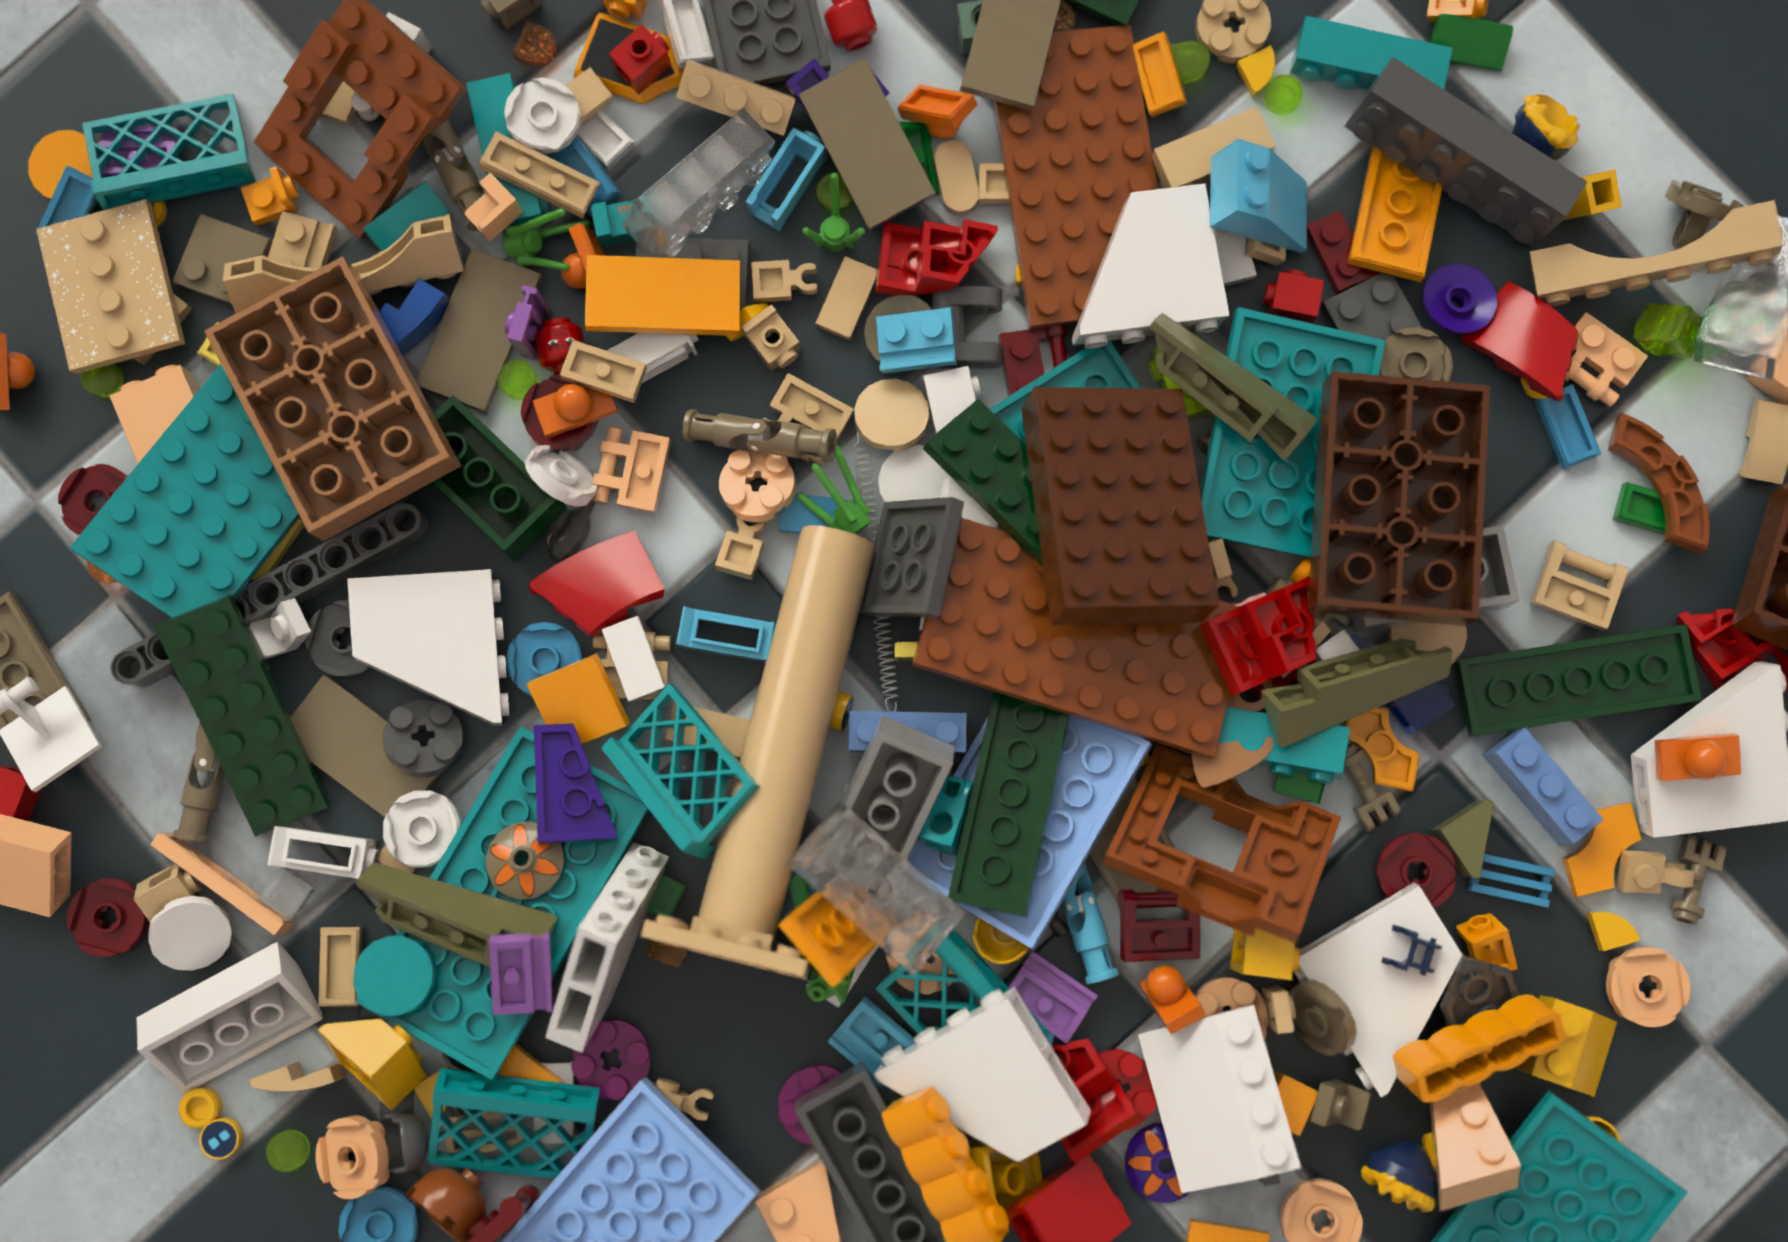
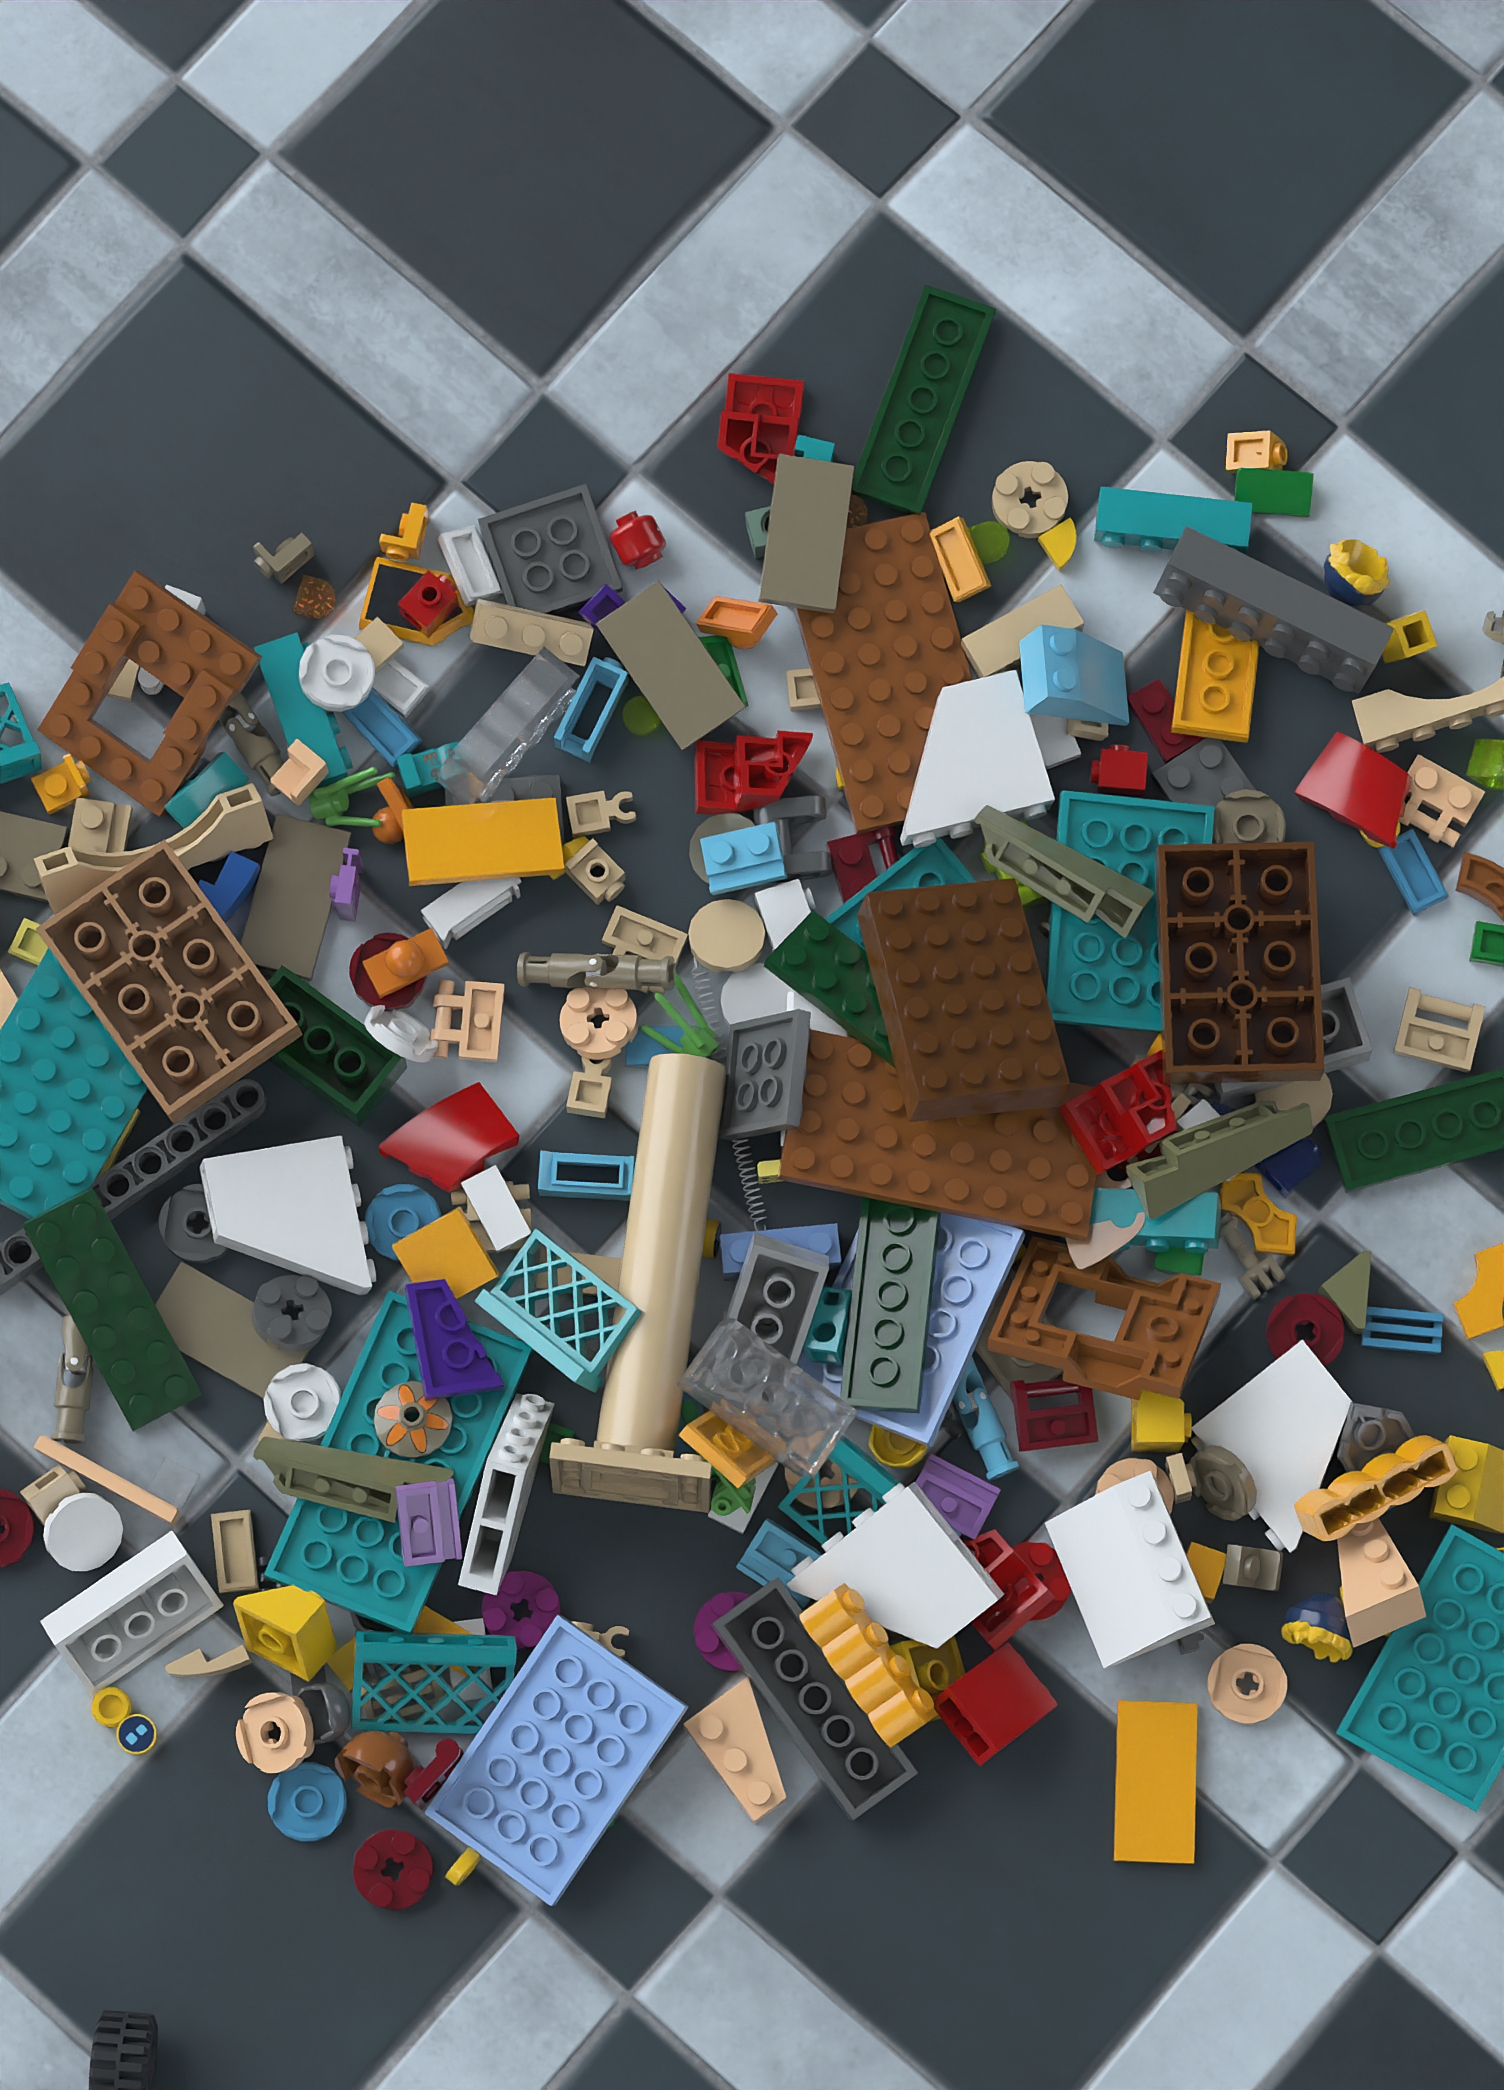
camera: 10 degrees left, 5 degrees down
white bracket [248,598,311,659] -> none
clear neon green tile [266,1130,310,1172] -> none
white window [267,826,380,879] -> none
teal tile [353,936,436,1016] -> none
tan tile [479,131,600,218] -> none
clear neon green tile [498,360,538,400] -> none
red head [534,317,585,375] -> none
clear smoke plant [545,500,596,562] -> none
tan plate [560,340,647,403] -> none
clear orange tile [647,941,687,968] -> none
bright green plant [803,173,865,252] -> none
tan tile [815,256,877,341] -> none
tan tile [934,140,979,215] -> none
dark purple dish [1124,1123,1191,1203] -> none
orange tile [1138,964,1206,1034] -> none
tan plate [1208,538,1238,598] -> none
clear neon green tile [1264,74,1303,115] -> none
dark blue piece [1381,925,1442,976] -> none
dark purple dish [1423,264,1498,334] -> none
light orange bracket [1456,913,1518,971] -> none
medium blue brick [1482,728,1604,845] -> none

